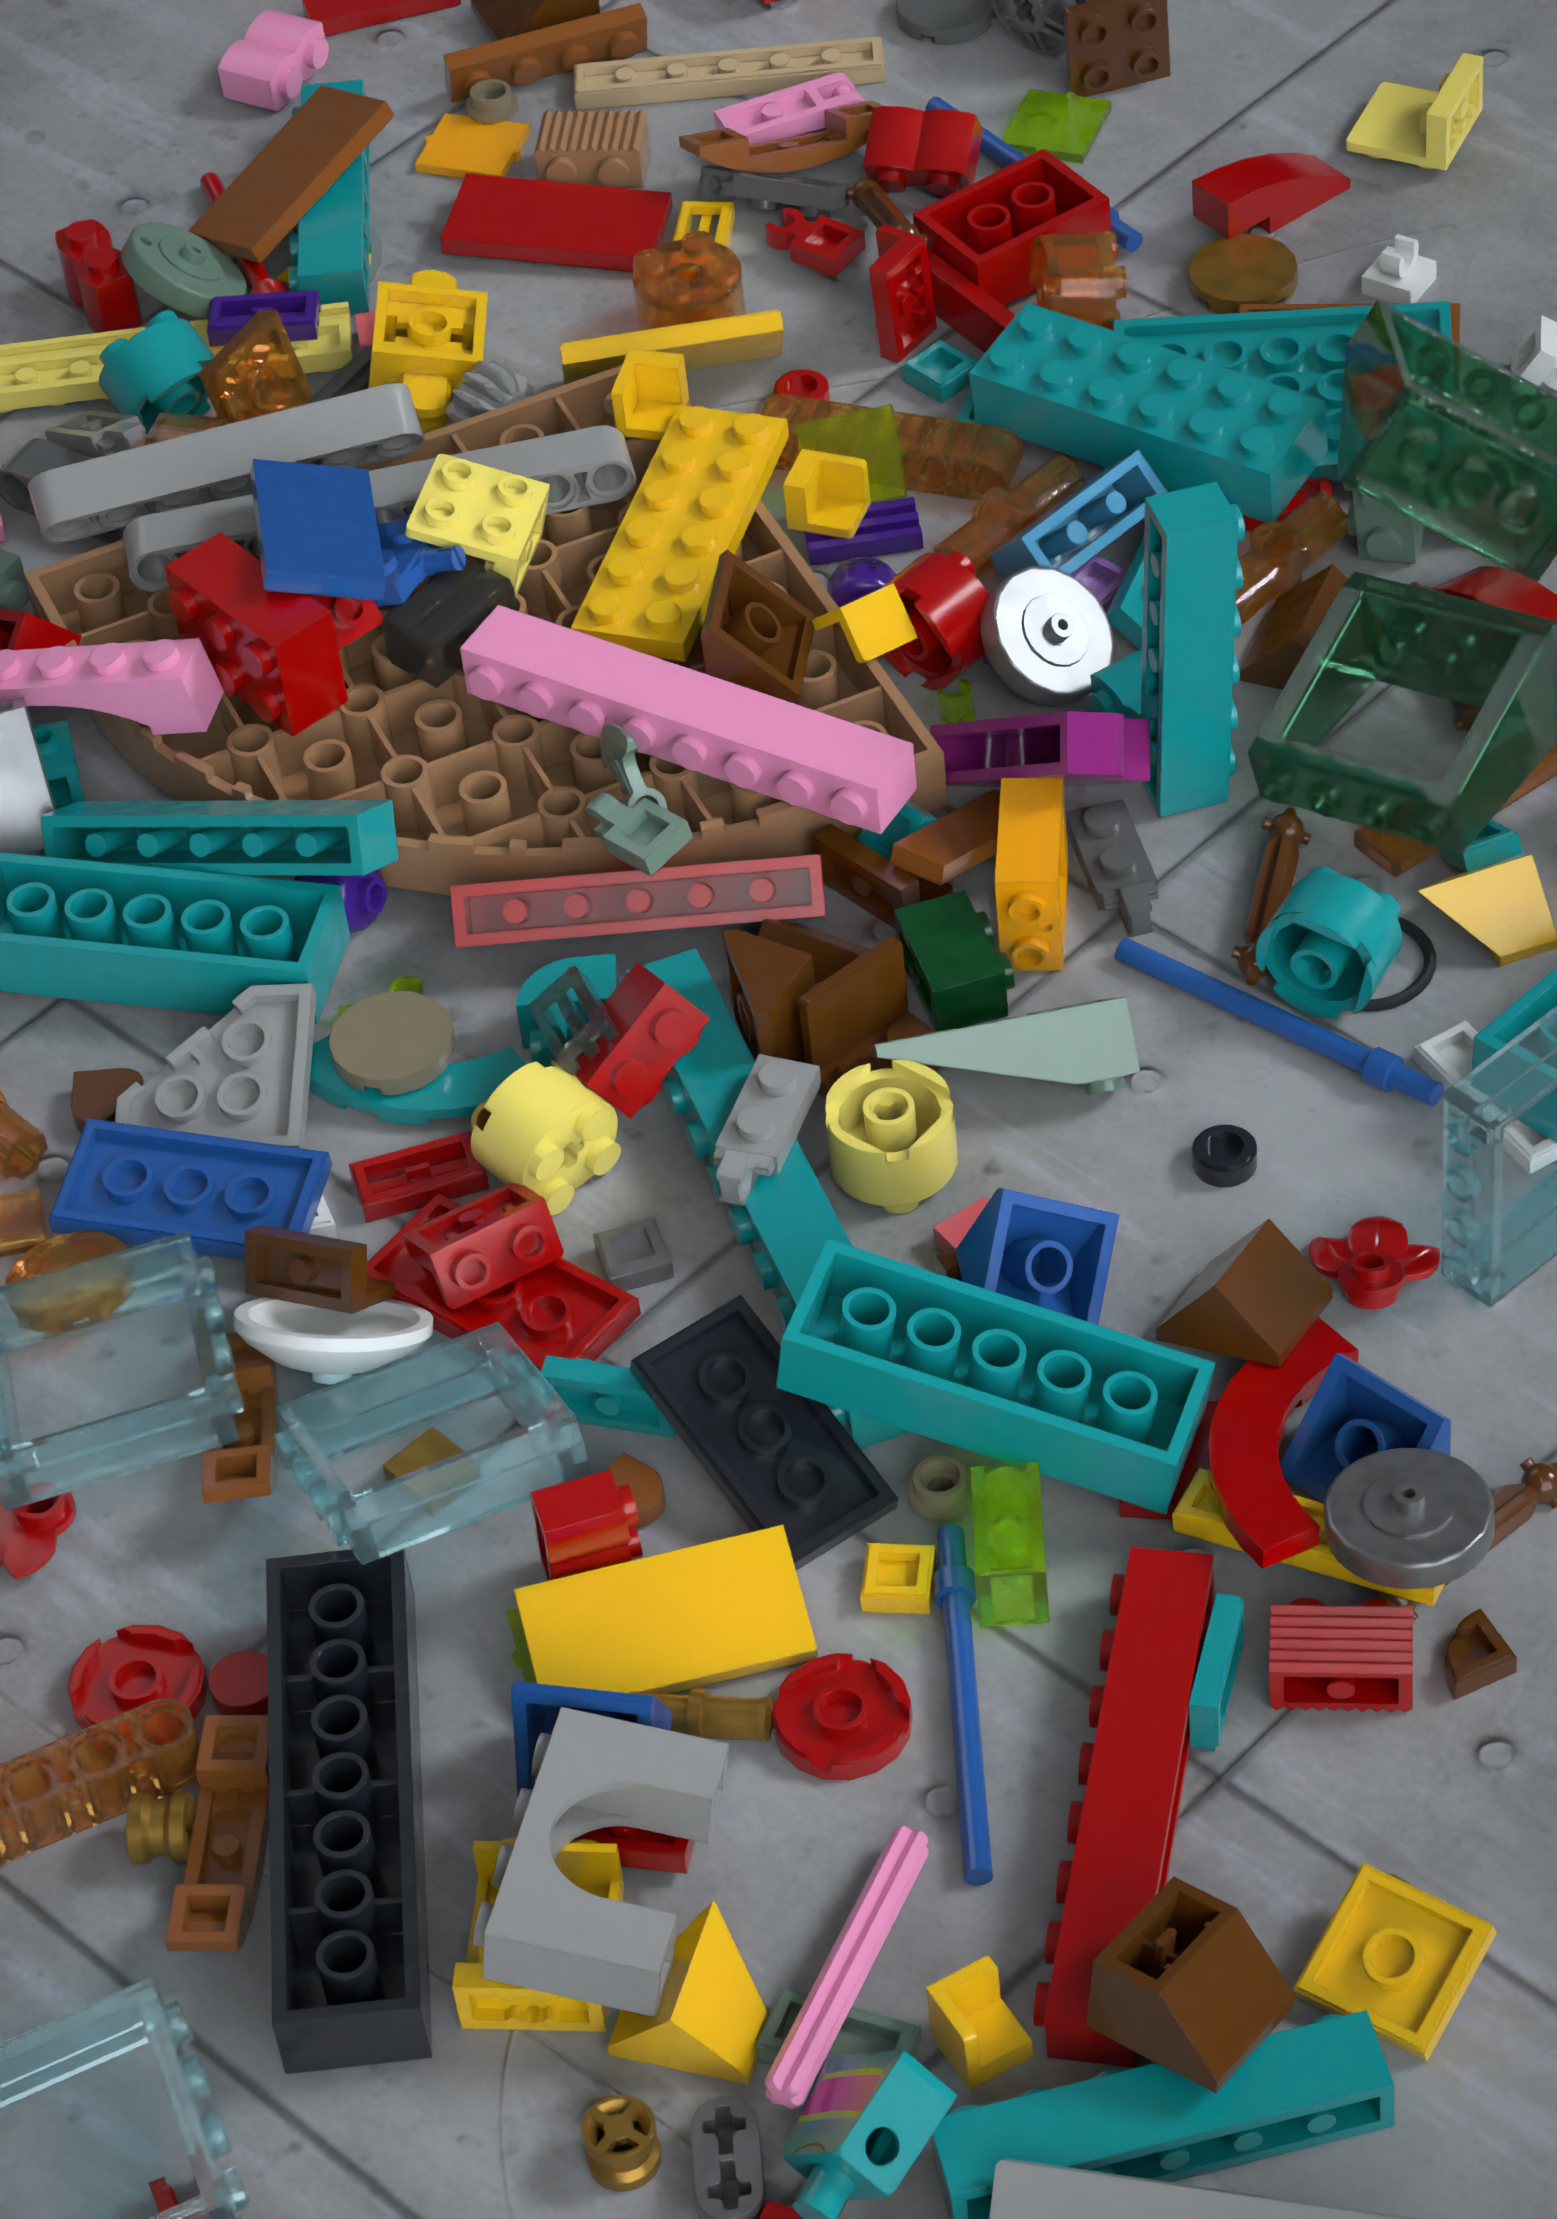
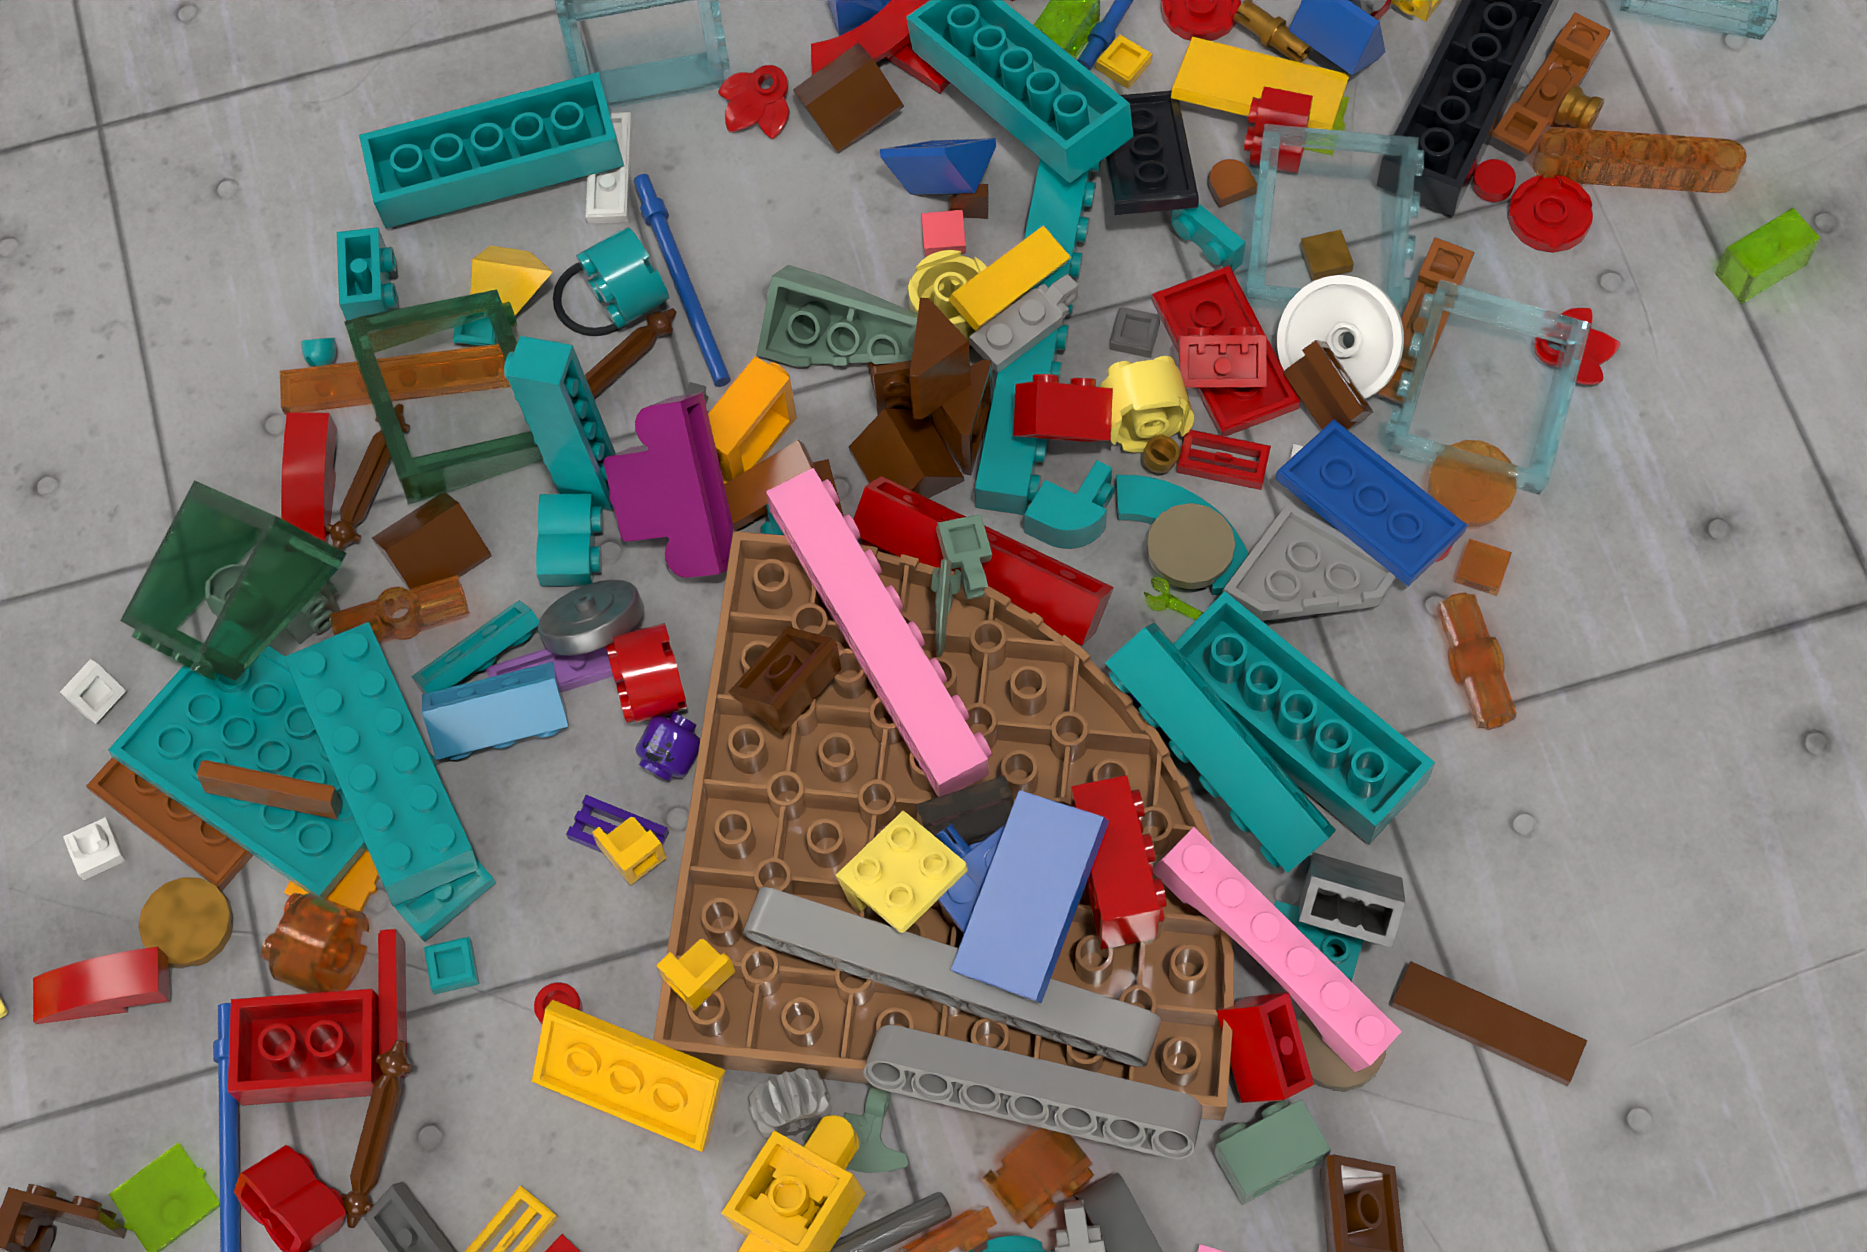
camera: 150 degrees left, 20 degrees up
reddish brown tile [71,1068,144,1133] -> none
clear smoke tile [528,965,619,1076] -> none
yellow plate [571,405,789,662] -> none
clear orange brick [632,231,746,331] -> none
clear orange beam [758,394,1024,502] -> none
red plate [765,208,866,278] -> none
clear neon green piece [795,404,907,503] -> none
yellow panel [811,583,918,664] -> none
red bracket [869,224,937,363] -> none
dark green brick [894,890,1015,1031] -> none
clear orange piece [933,454,1085,578] -> none
clear neon green hand [937,678,977,723] -> none
black tile [1192,1124,1257,1187] -> none
none -> dark orange tile [196,760,342,820]
none -> reddish brown slope [910,297,971,419]
none -> yellow tile [948,225,1071,332]

